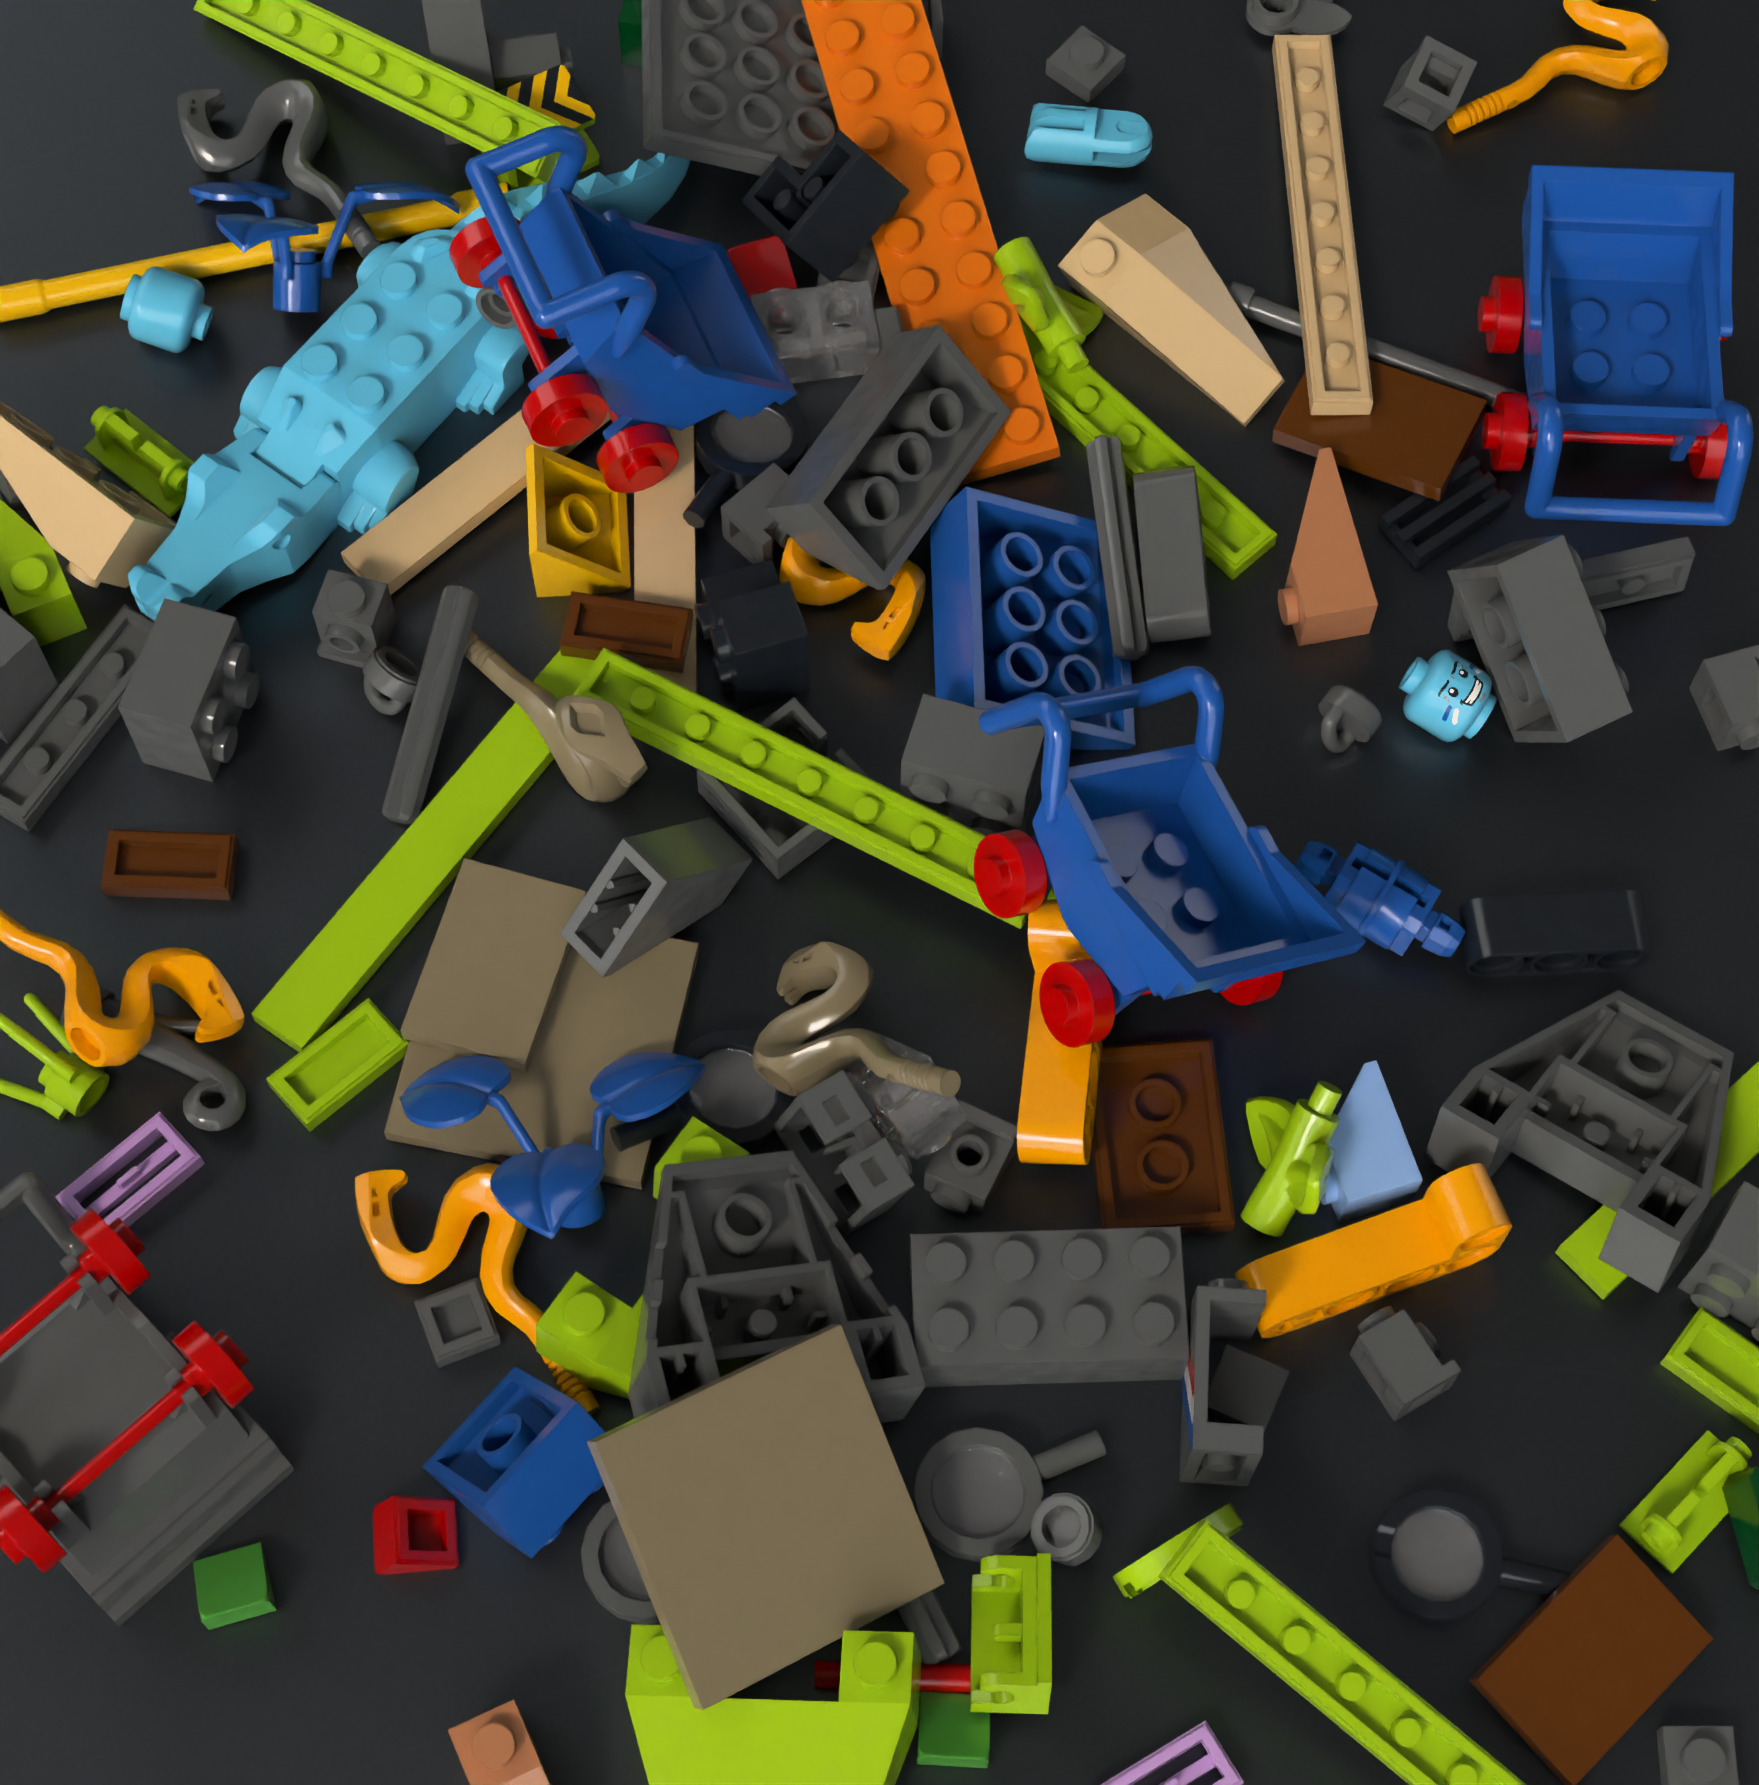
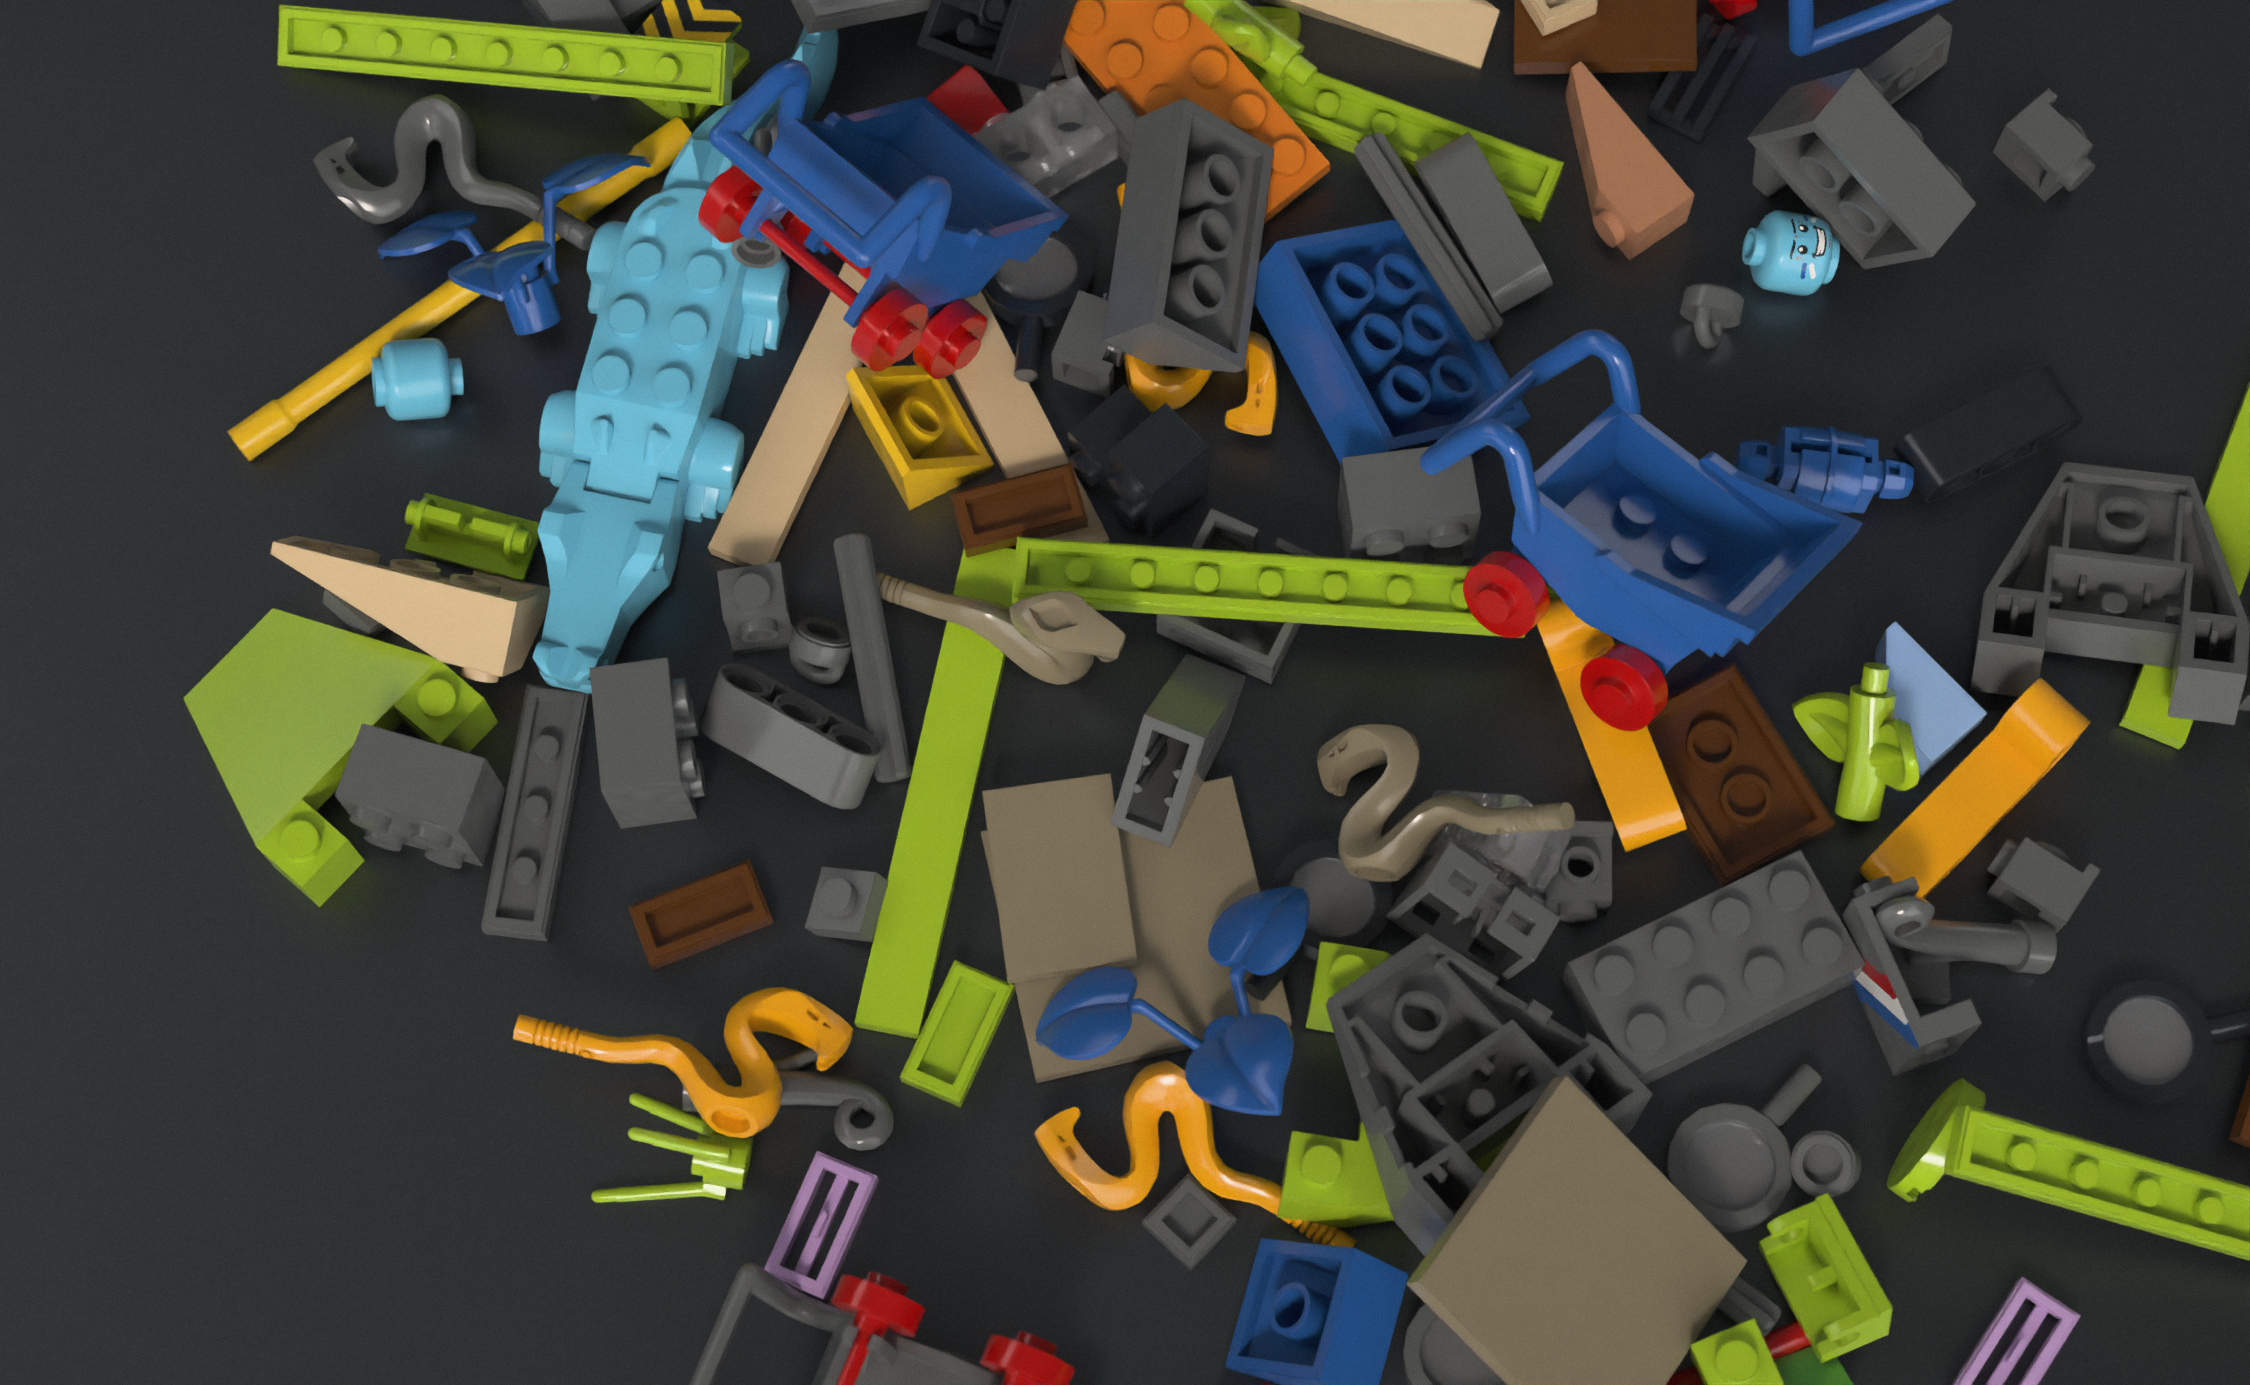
camera: 20 degrees left, 5 degrees up
none -> dark grey beam [698,663,883,809]
none -> dark grey plate [805,867,888,942]
none -> dark grey plant [1874,896,2057,974]

